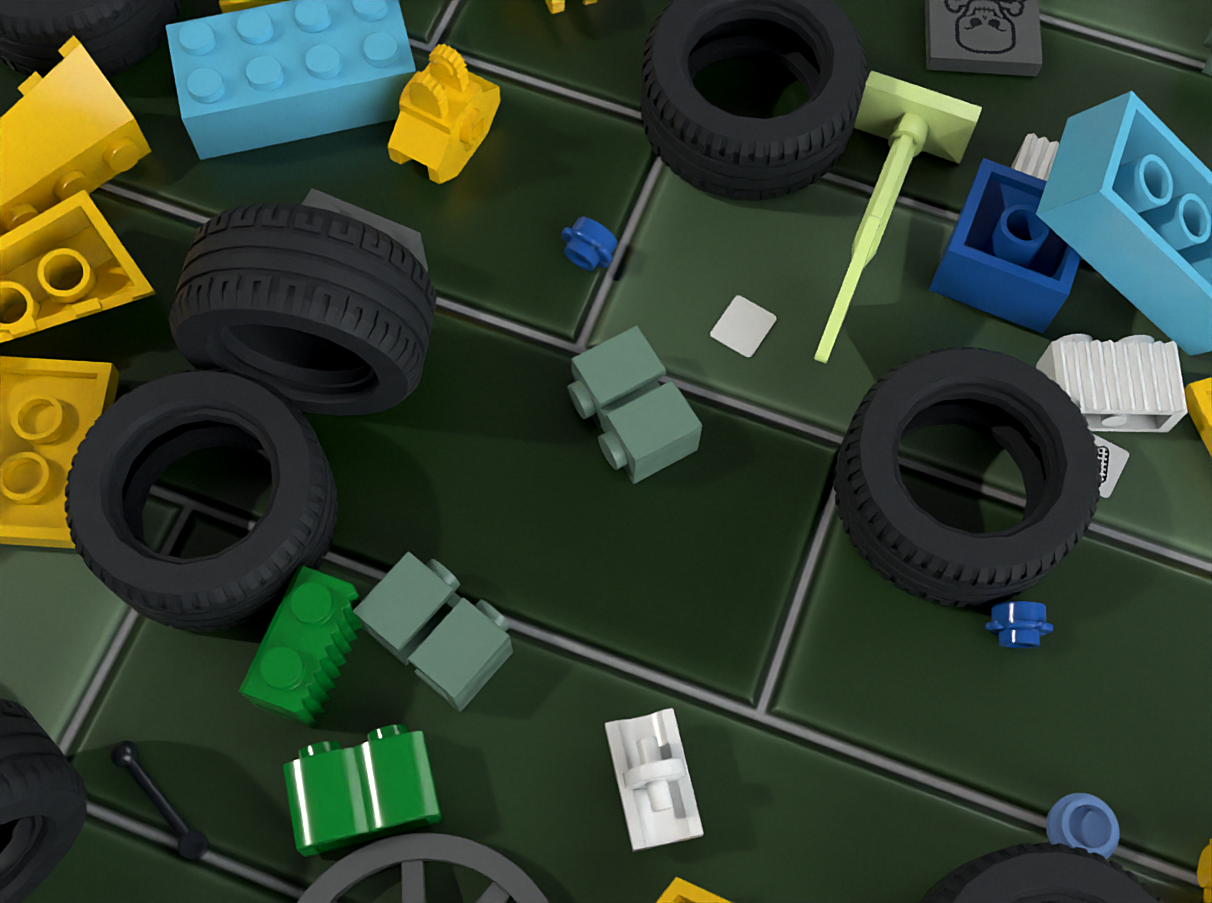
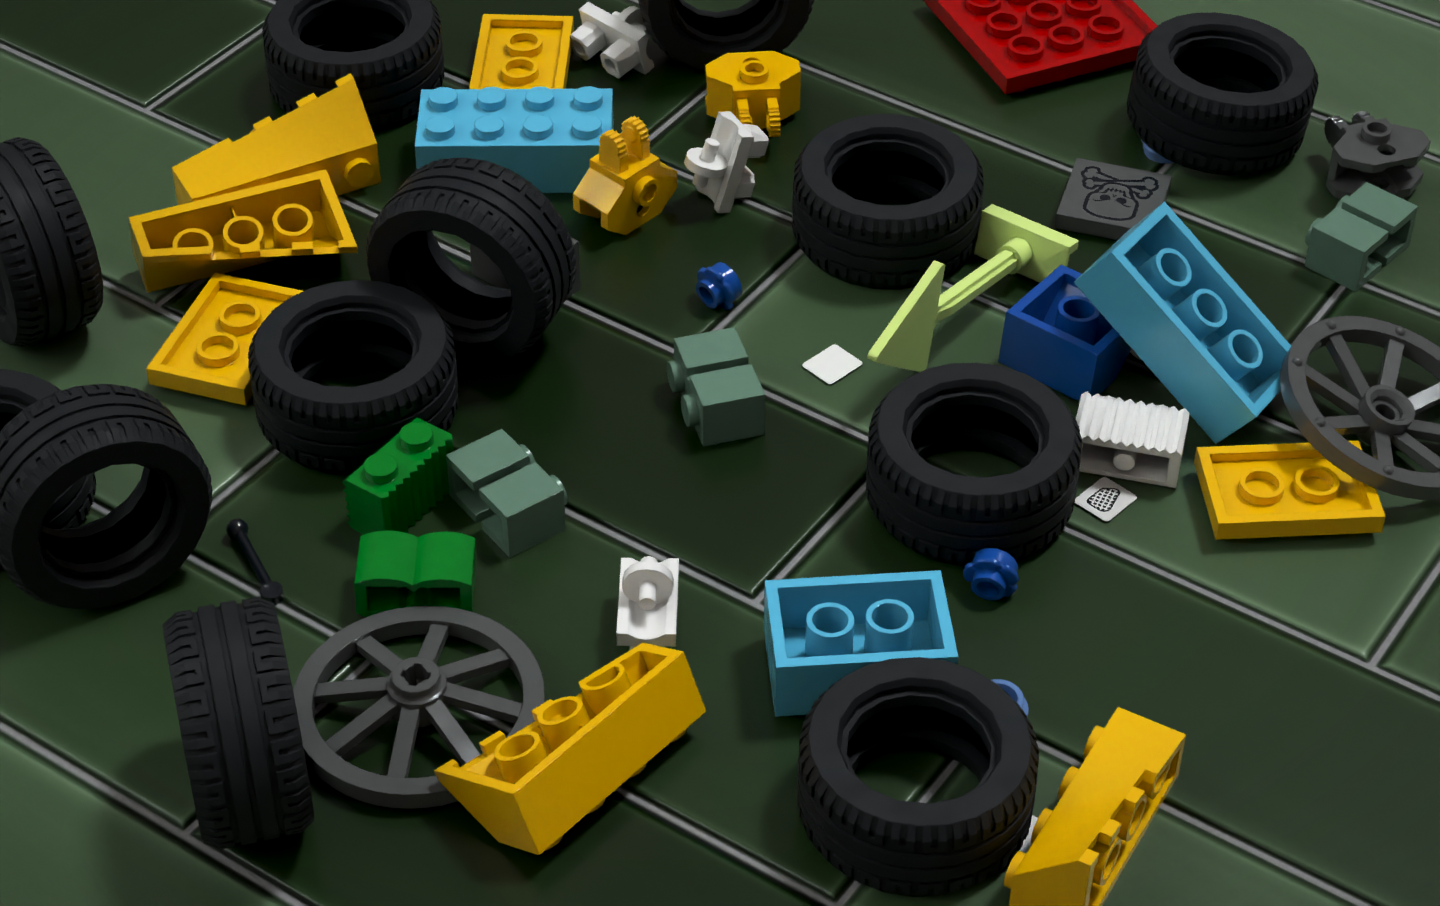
camera: 15 degrees right, 25 degrees down
none -> white hips [684,111,769,213]
none -> medium azure brick [764,570,958,717]

